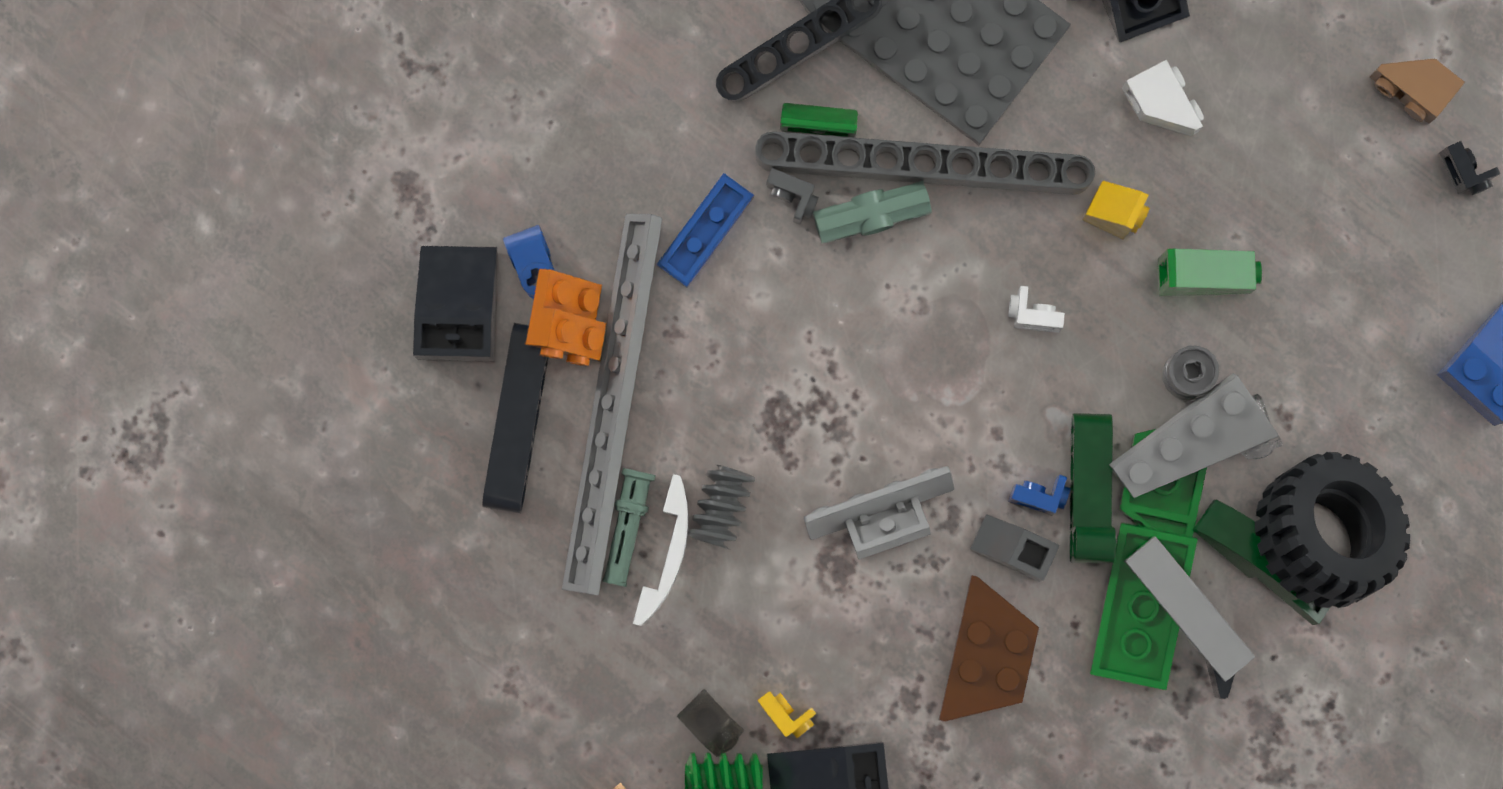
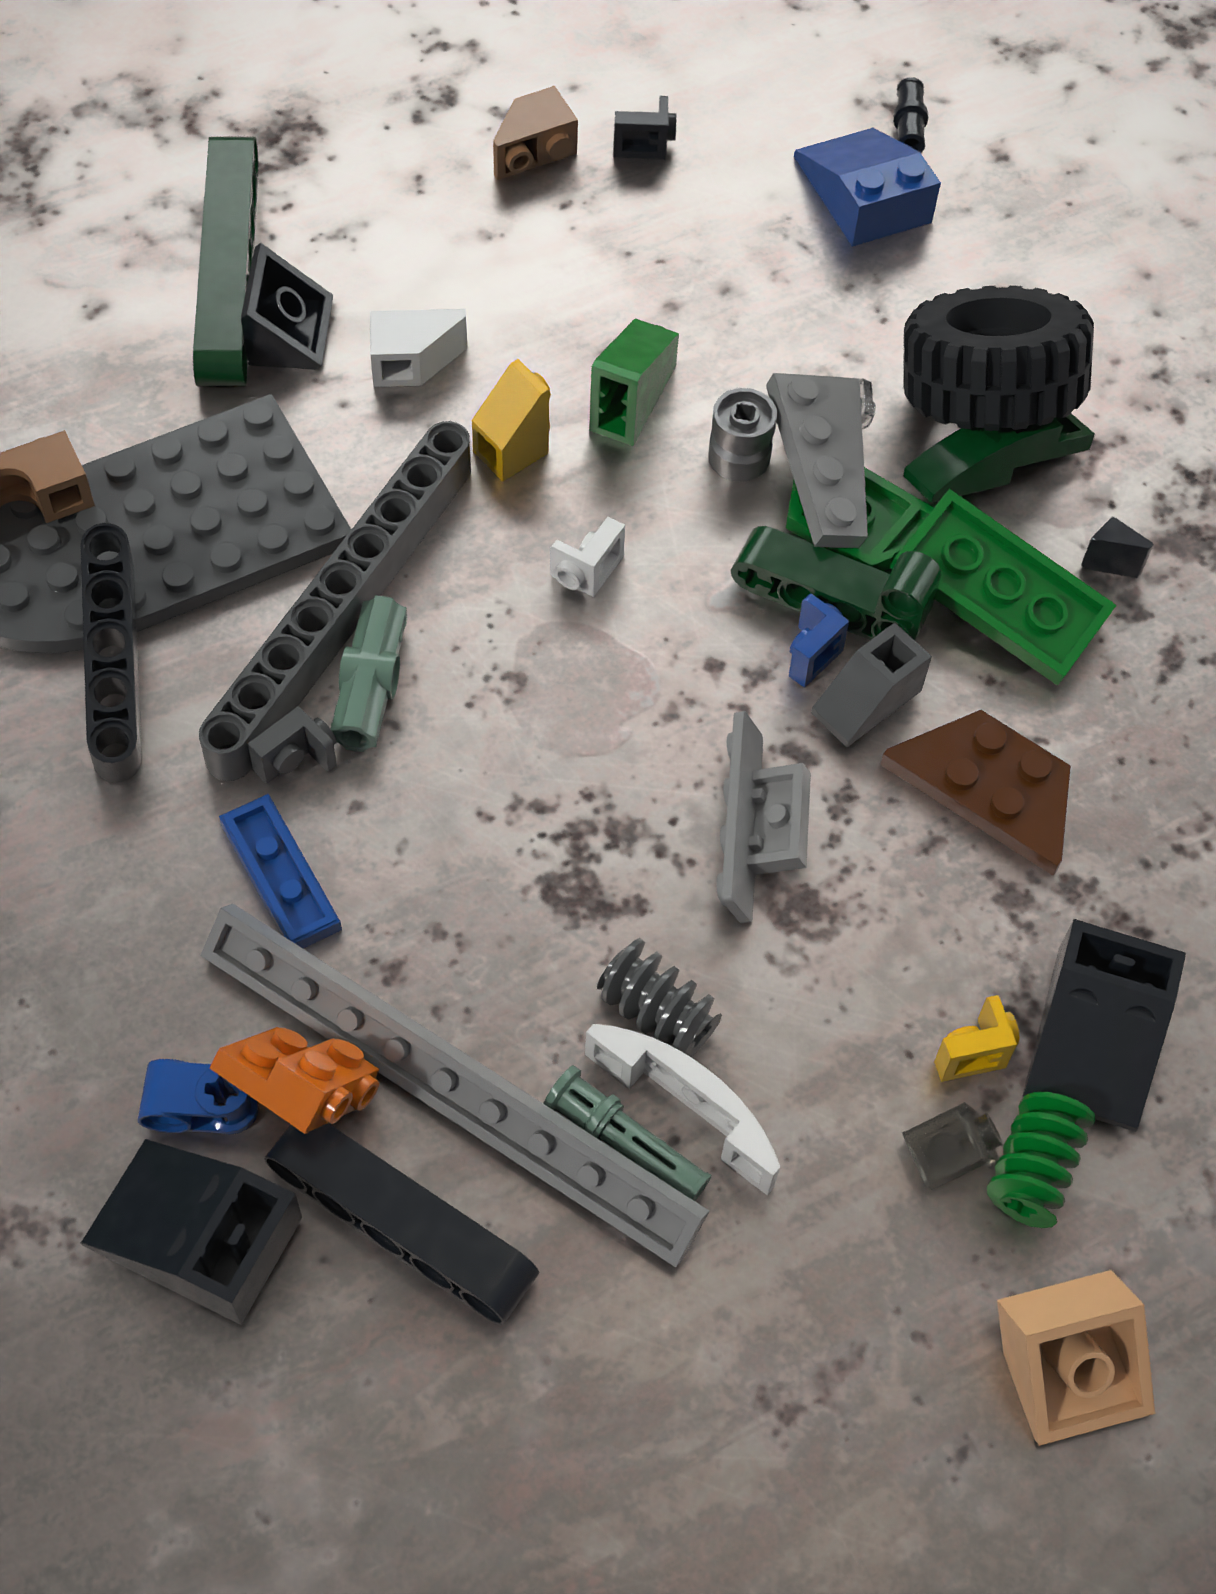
camera: 70 degrees left, 25 degrees down
green slope [780,103,858,138] -> none
light grey tile [1124,536,1255,682] -> none

